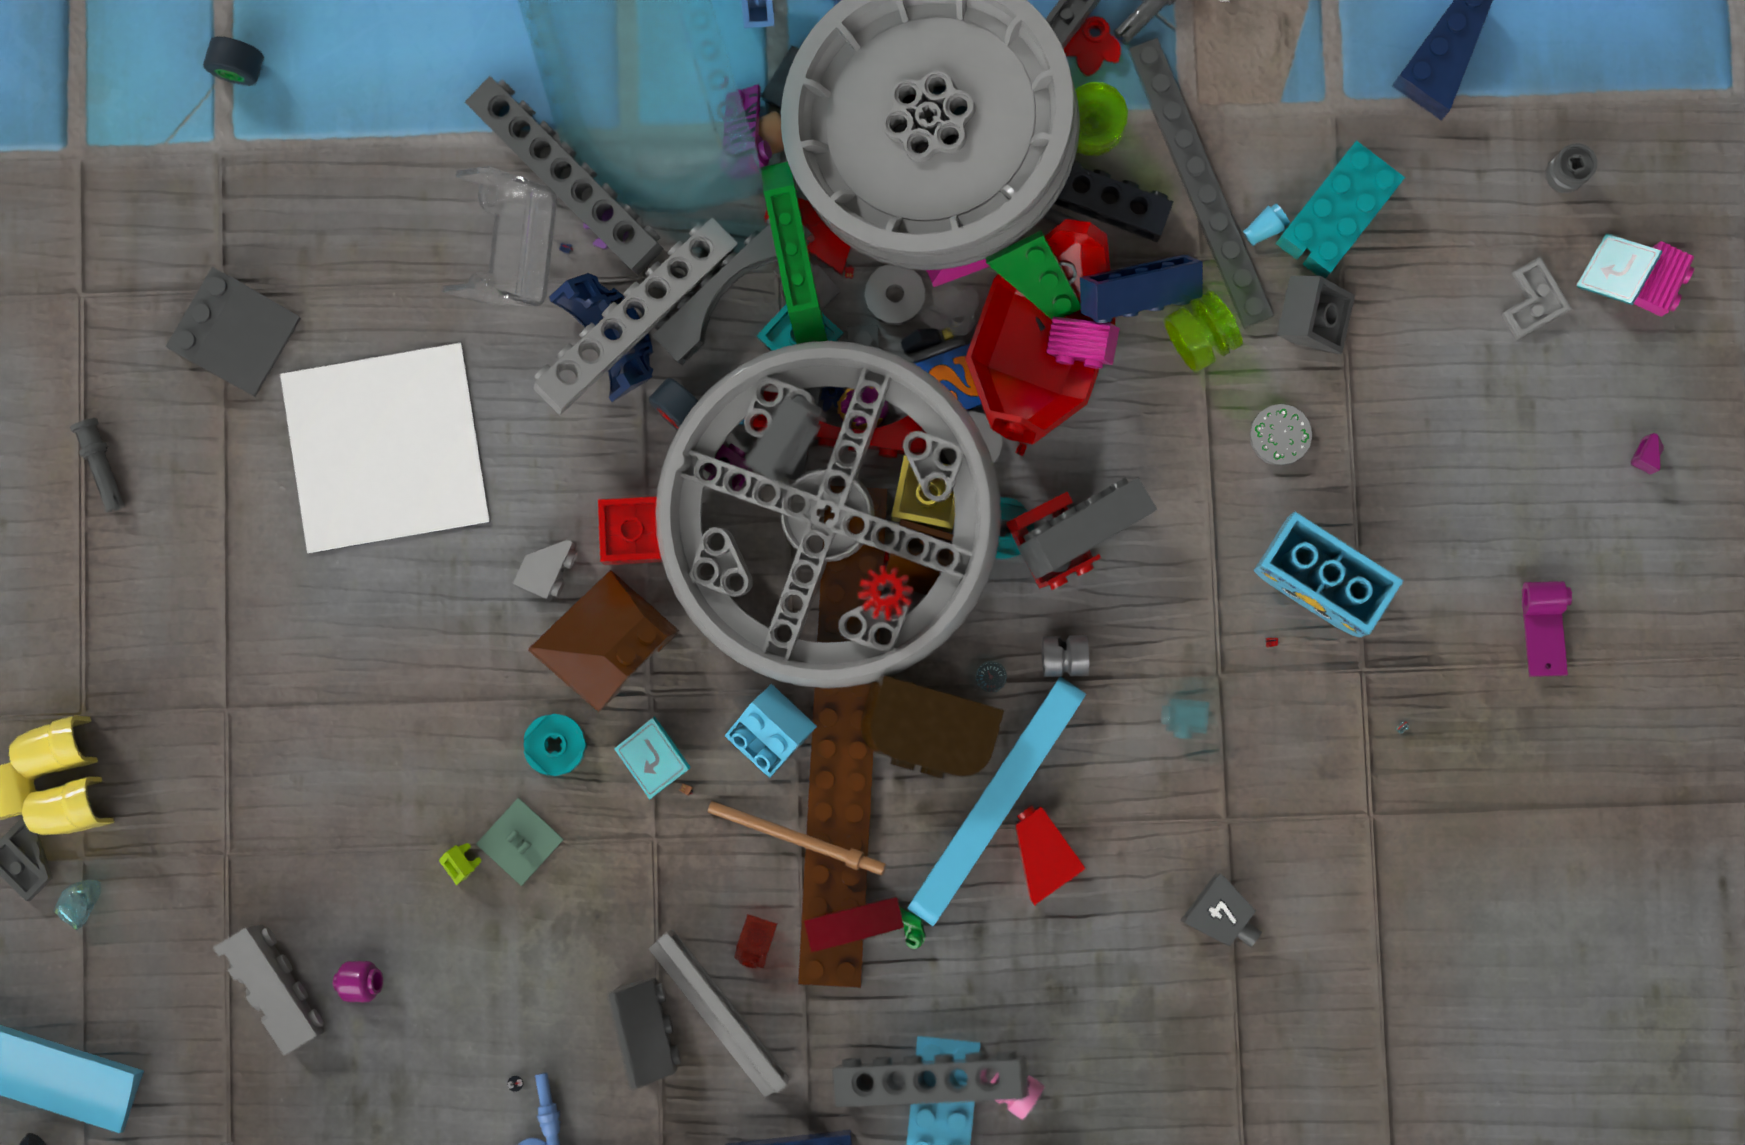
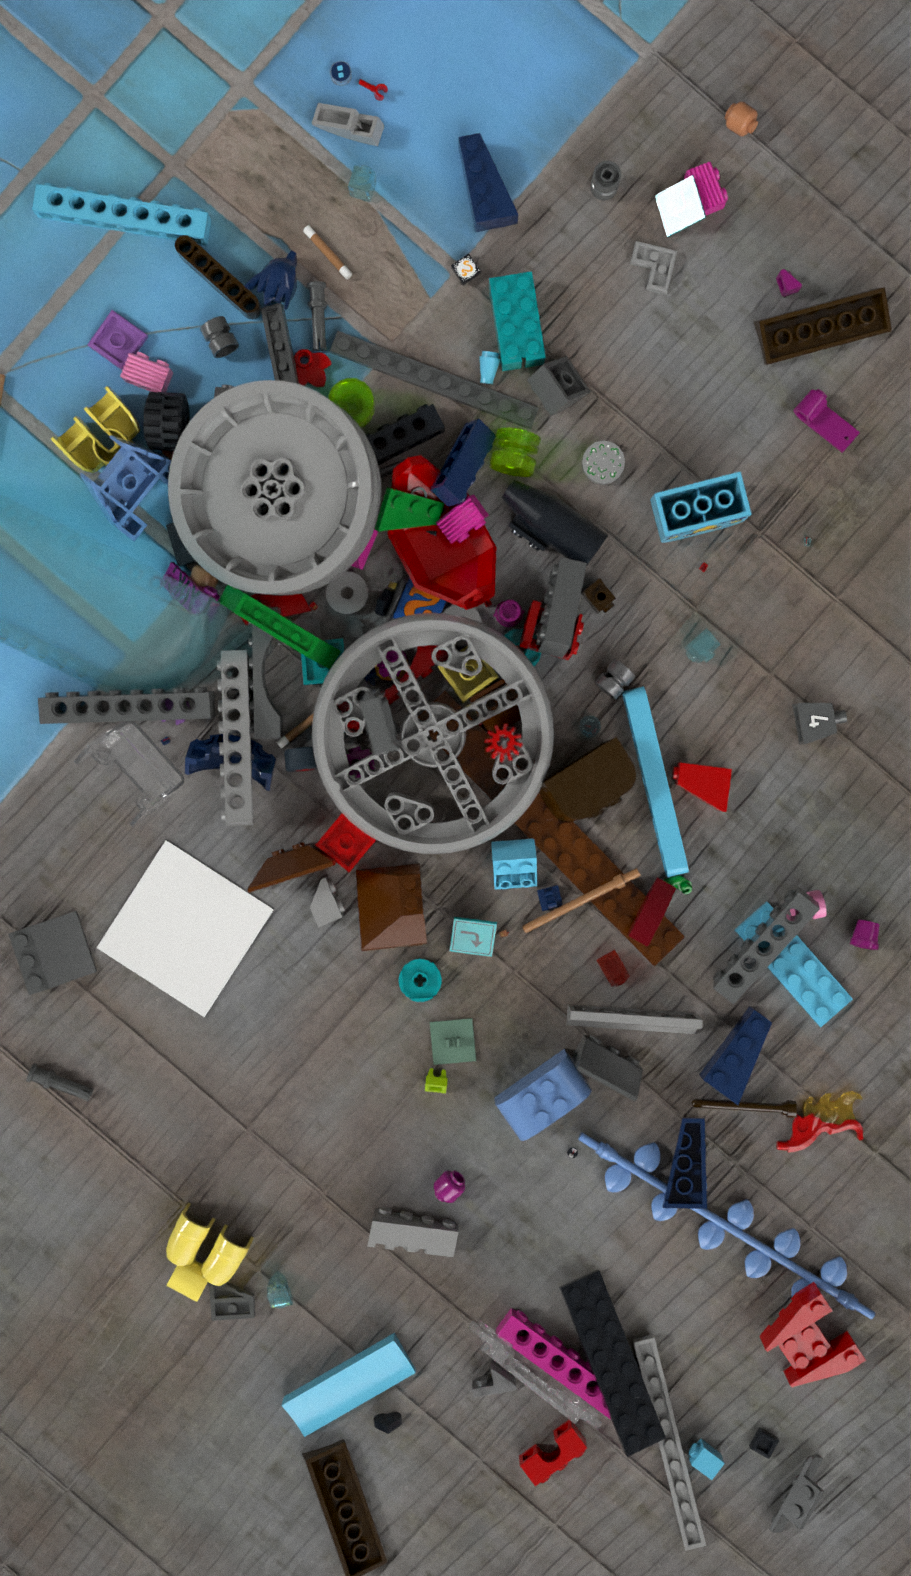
camera: 50 degrees left, 5 degrees up
none -> reddish brown slope [247,842,337,893]
none -> medium nougat bar [276,713,314,749]
none -> tile [451,254,481,285]
none -> magenta piece [493,599,525,628]
none -> medium blue brick [494,1049,592,1141]
none -> black piece [502,480,609,566]
none -> dark blue tile [537,885,563,911]
none -> dark brown brick [582,578,616,614]
none -> dark brown arch [753,287,892,365]

